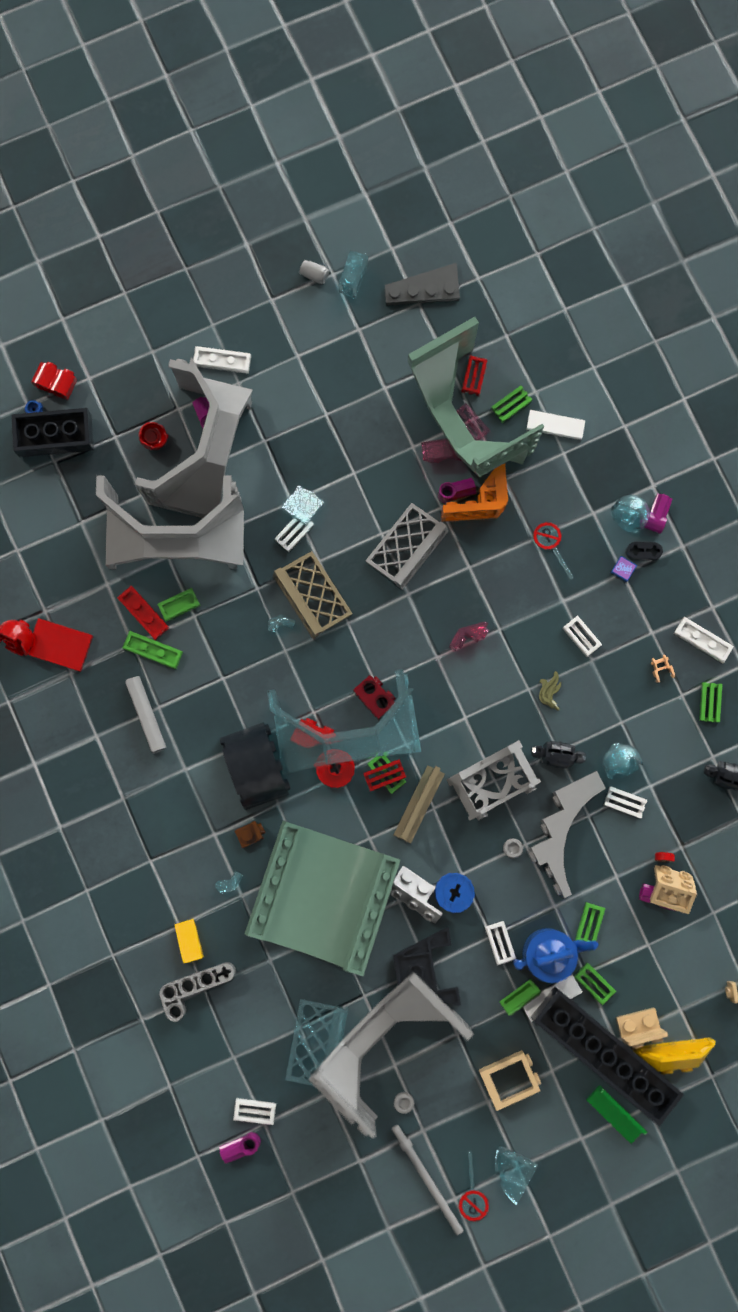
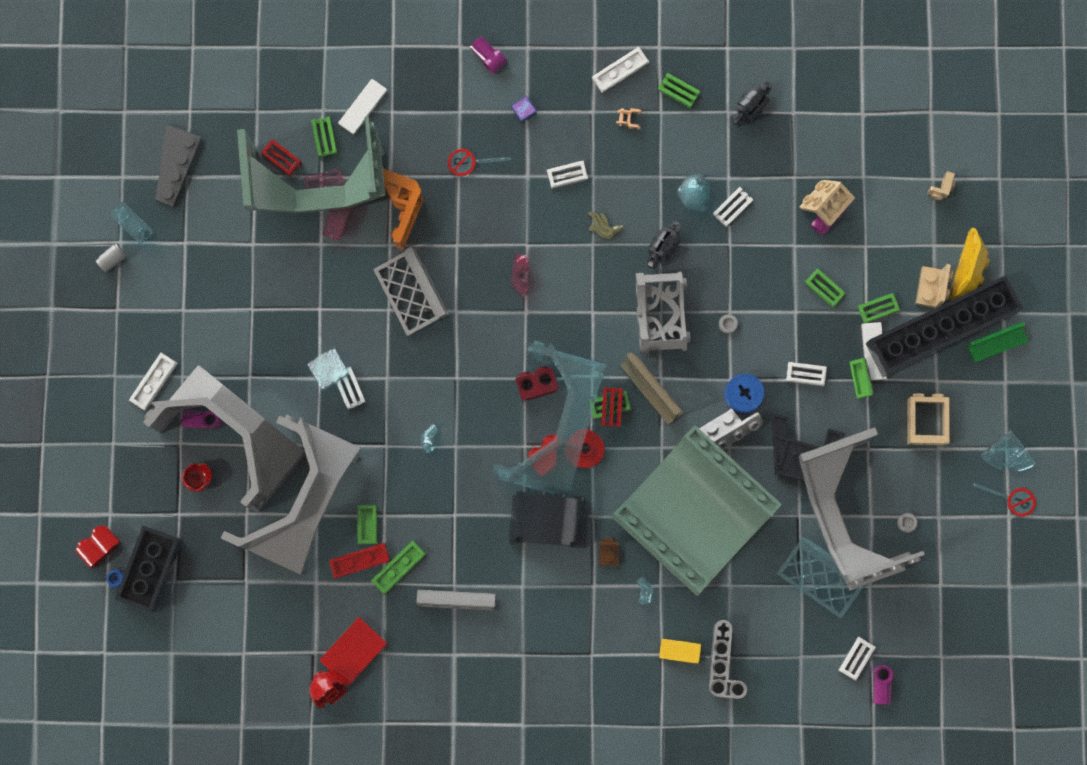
camera: 60 degrees left, 0 degrees up
dark tan fence [273,551,353,639] -> none
light grey bar [392,1125,463,1235] -> none
magenta piece [437,478,476,504] -> none
blue piece [513,928,598,983] -> none
light grey arch [528,771,606,898] -> none
clear light blue cylinder [611,494,650,533] -> none
black beam [625,542,663,561] -> none
red tile [655,852,675,863] -> none

